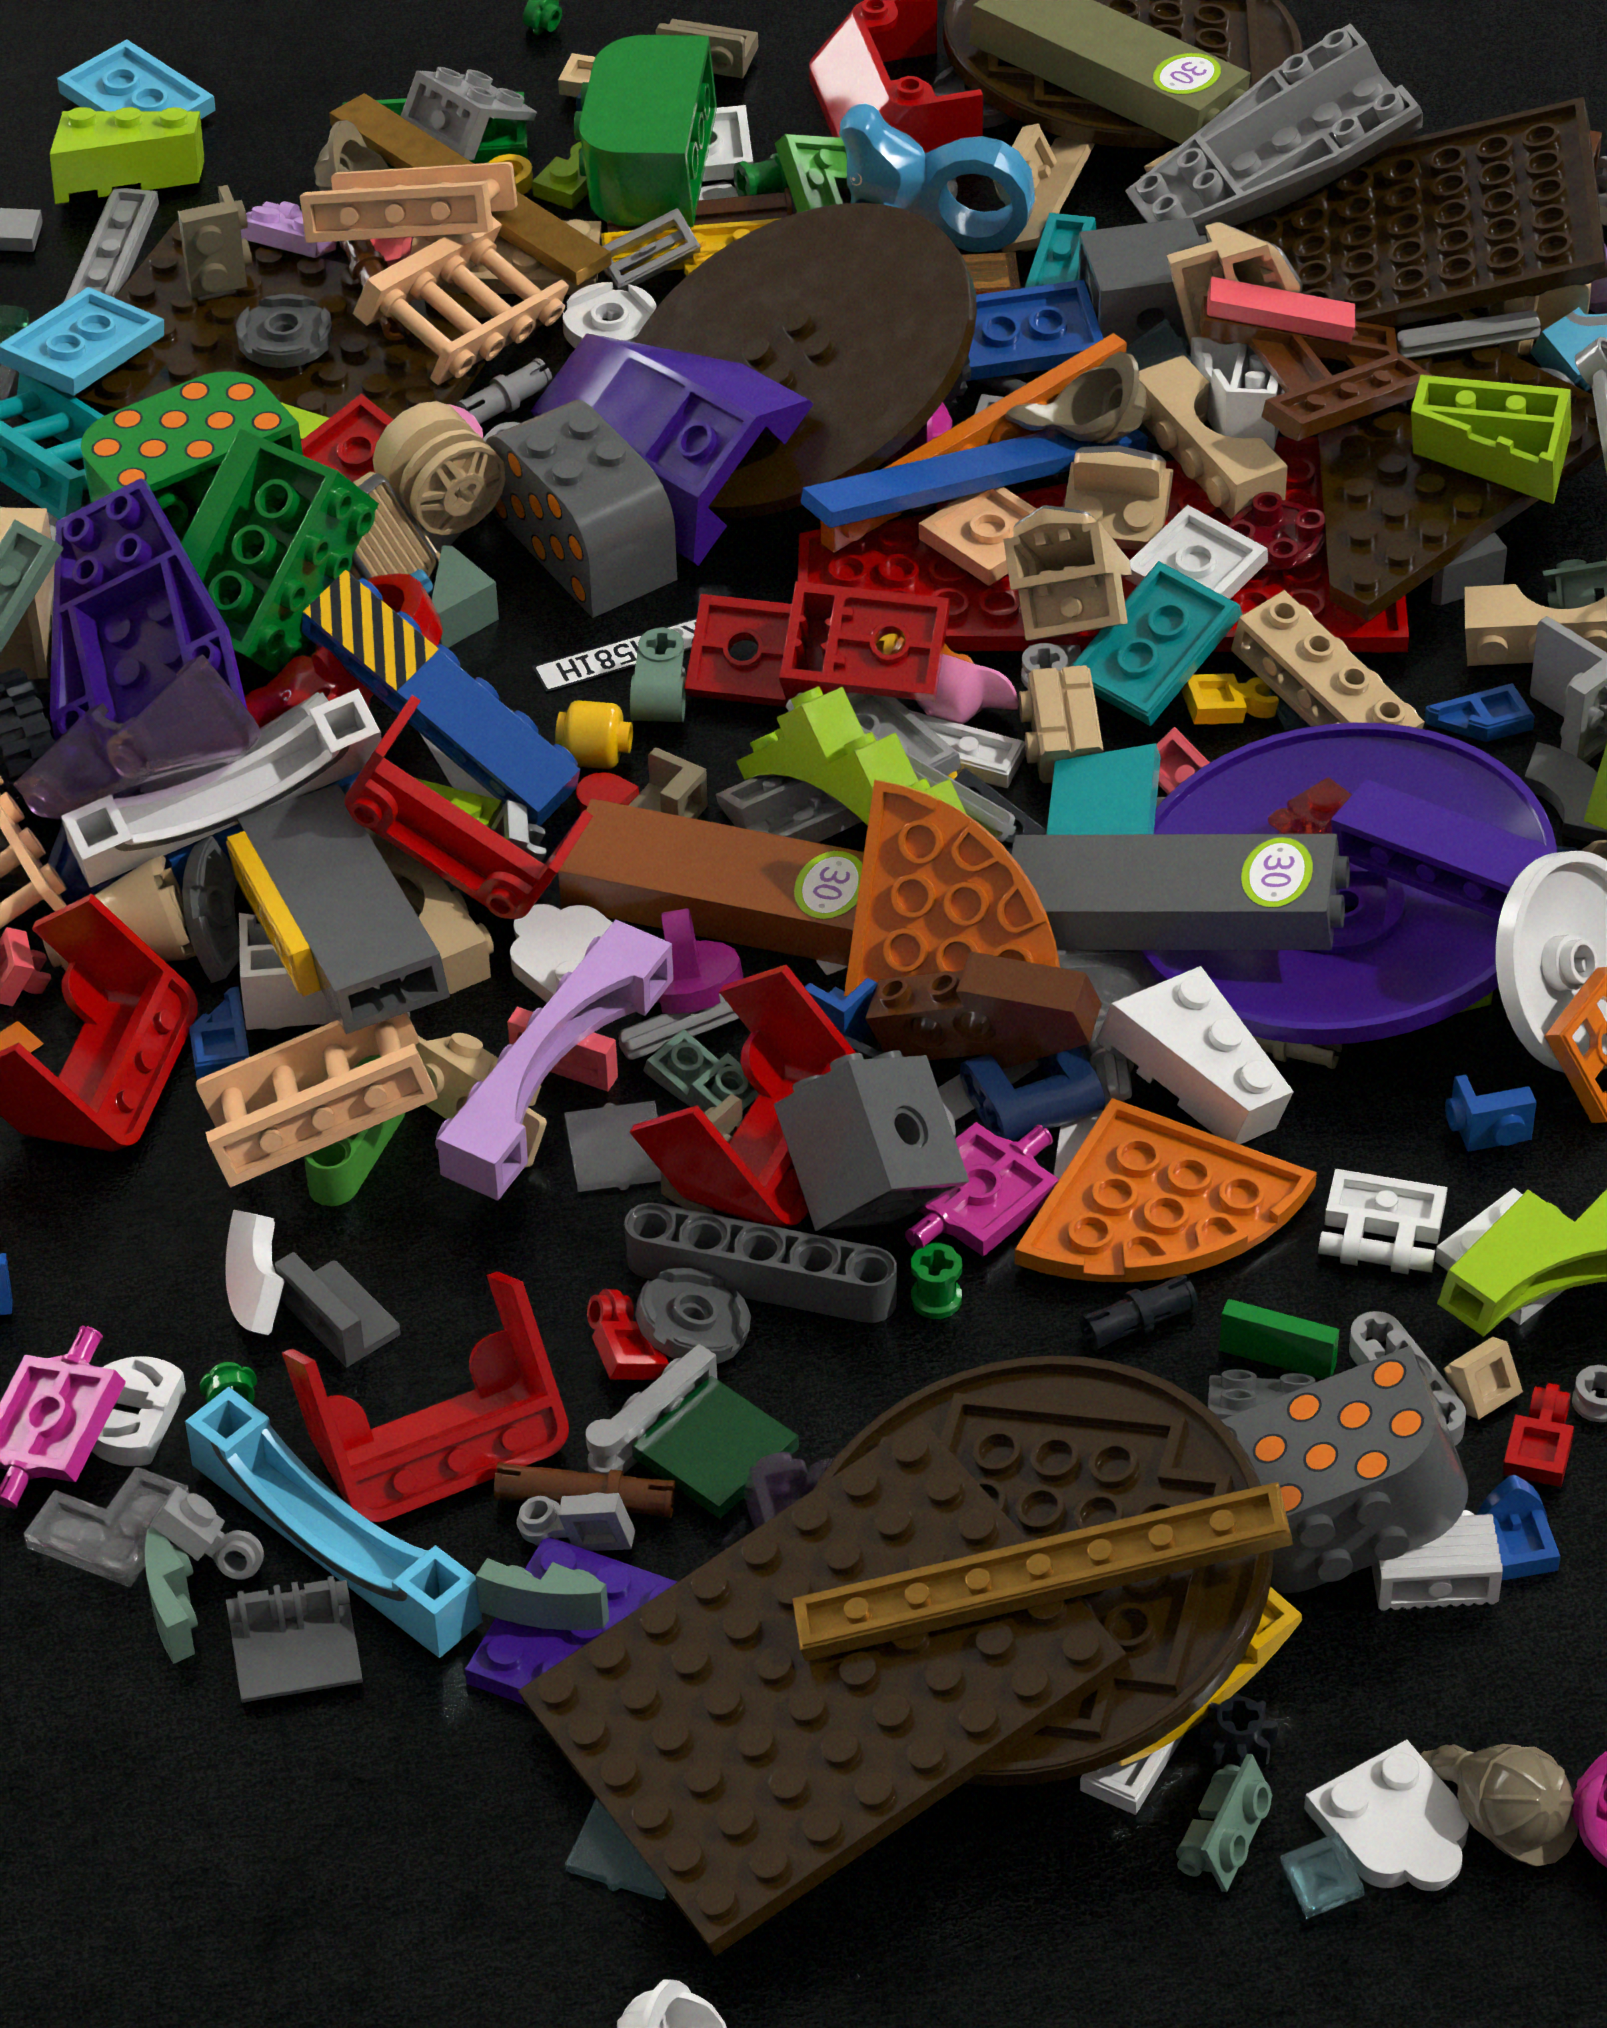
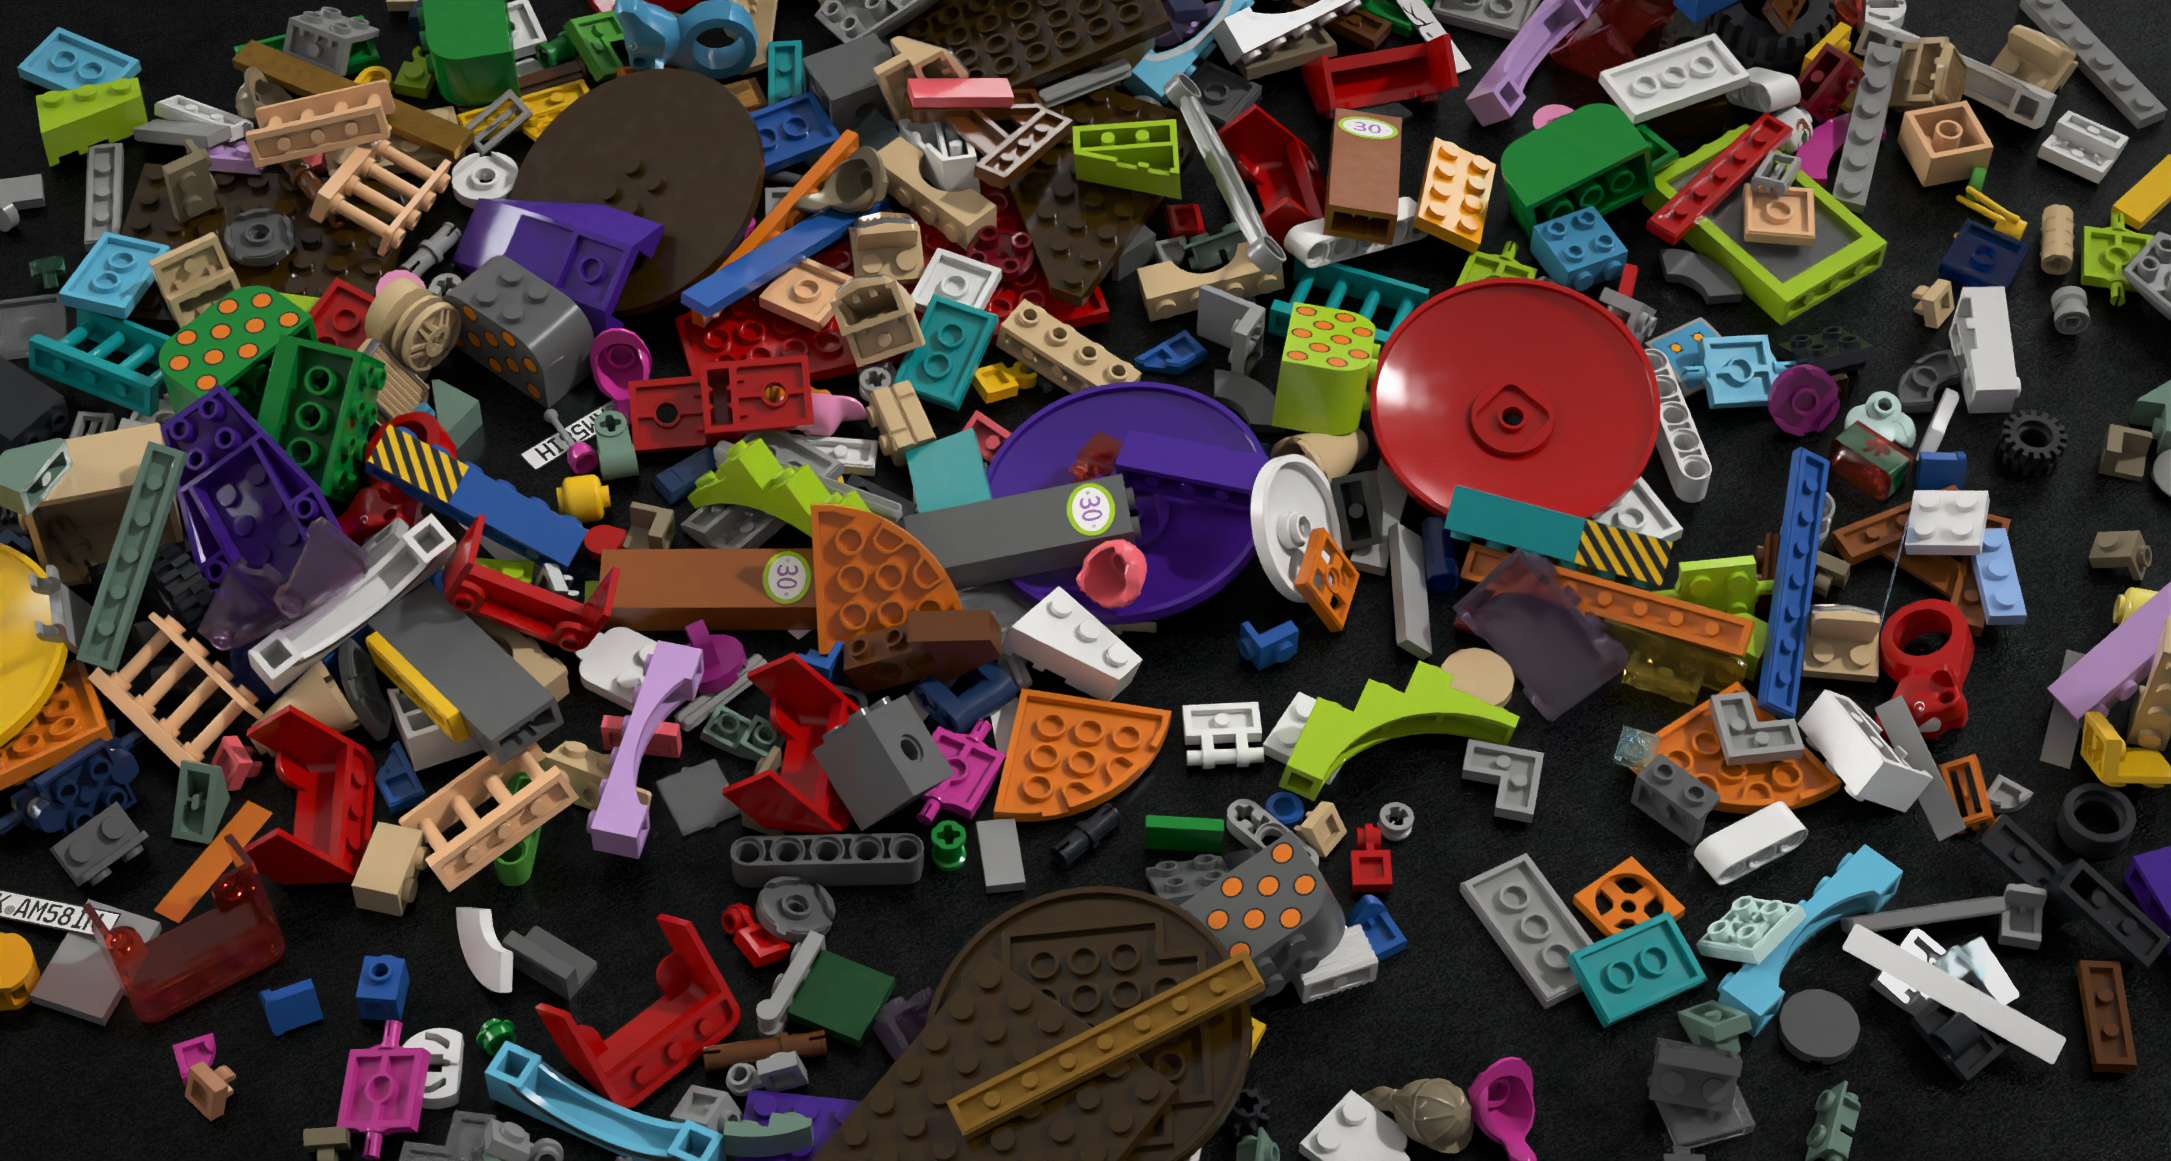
camera: 20 degrees left, 5 degrees up
none -> light grey tile [133,119,232,149]
none -> tan piece [148,232,241,328]
none -> white tile [154,95,254,142]
none -> tan brick [351,822,431,917]
none -> blue brick [355,955,410,1021]
none -> dark pink hinge [544,409,599,474]
none -> dark pink piece [590,328,652,428]
none -> dark blue tile [650,446,717,505]
none -> light grey bracket [670,1085,744,1135]
none -> light grey tile [976,818,1025,894]
none -> coral hair [1076,539,1147,609]
none -> light grey tile [1155,236,1186,267]
none -> red tile [1163,204,1205,240]
none -> blue tile [1265,792,1304,831]

